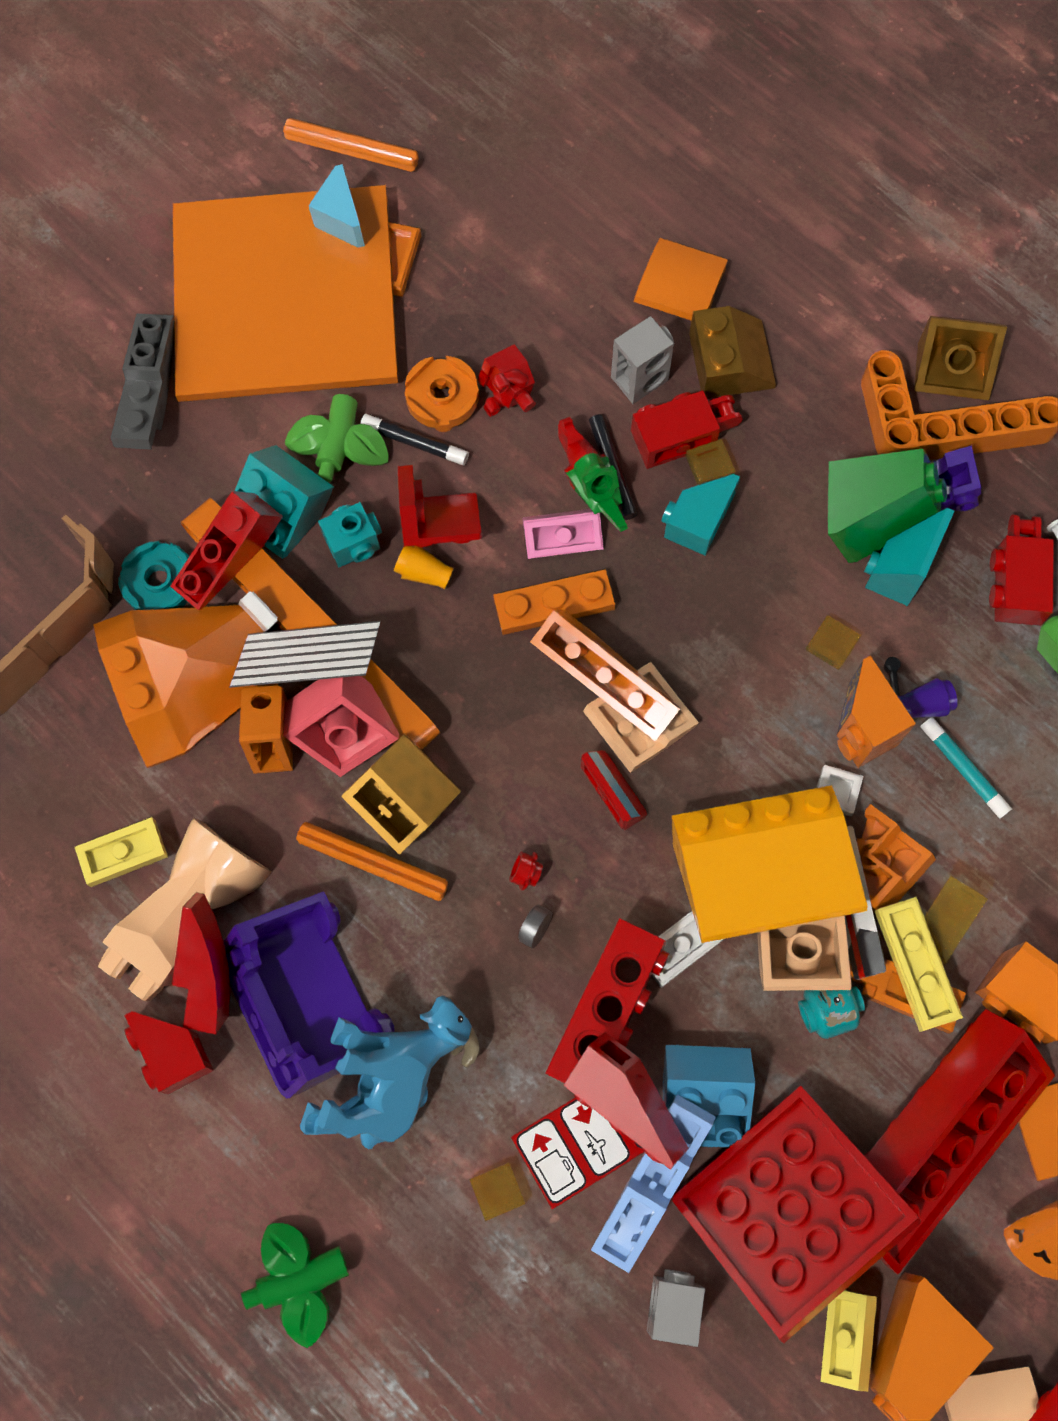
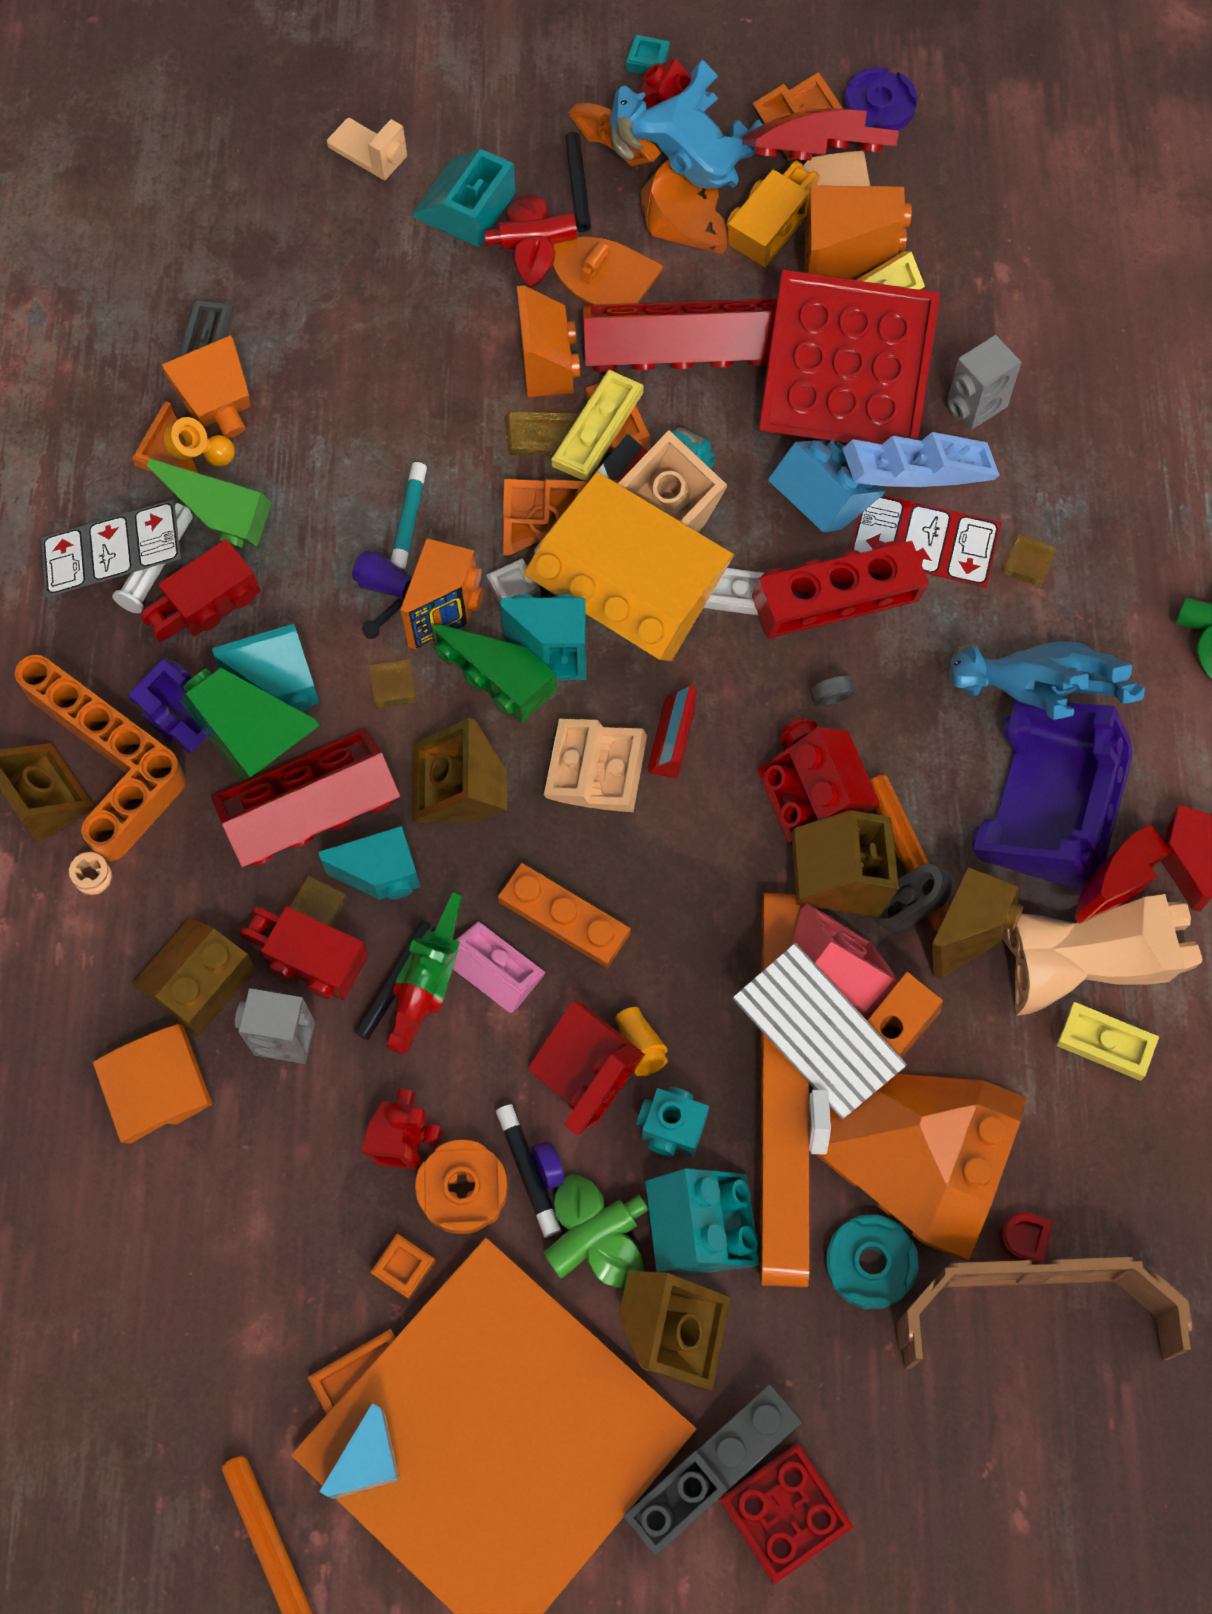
camera: 135 degrees left, 5 degrees down
red slope [170,491,283,610] -> none
slope [530,609,681,741] -> none
slope [564,1032,689,1170] -> none
none -> light nougat bush [69,852,112,895]
none -> slope [210,727,400,868]
none -> orange tile [370,1234,436,1300]
none -> pearl gold slope [413,718,508,823]
none -> green slope [432,624,557,723]
none -> teal slope [500,594,587,680]
none -> dark purple tile [531,1141,565,1190]
none -> pearl gold slope [618,1271,731,1391]
none -> red tile [718,1443,854,1585]
none -> light orange brick [726,161,820,267]
none -> red slope [758,727,880,844]
none -> flat silver plate [872,864,952,932]
none -> pearl gold slope [932,867,1023,979]
none -> red tile [1000,1212,1054,1265]

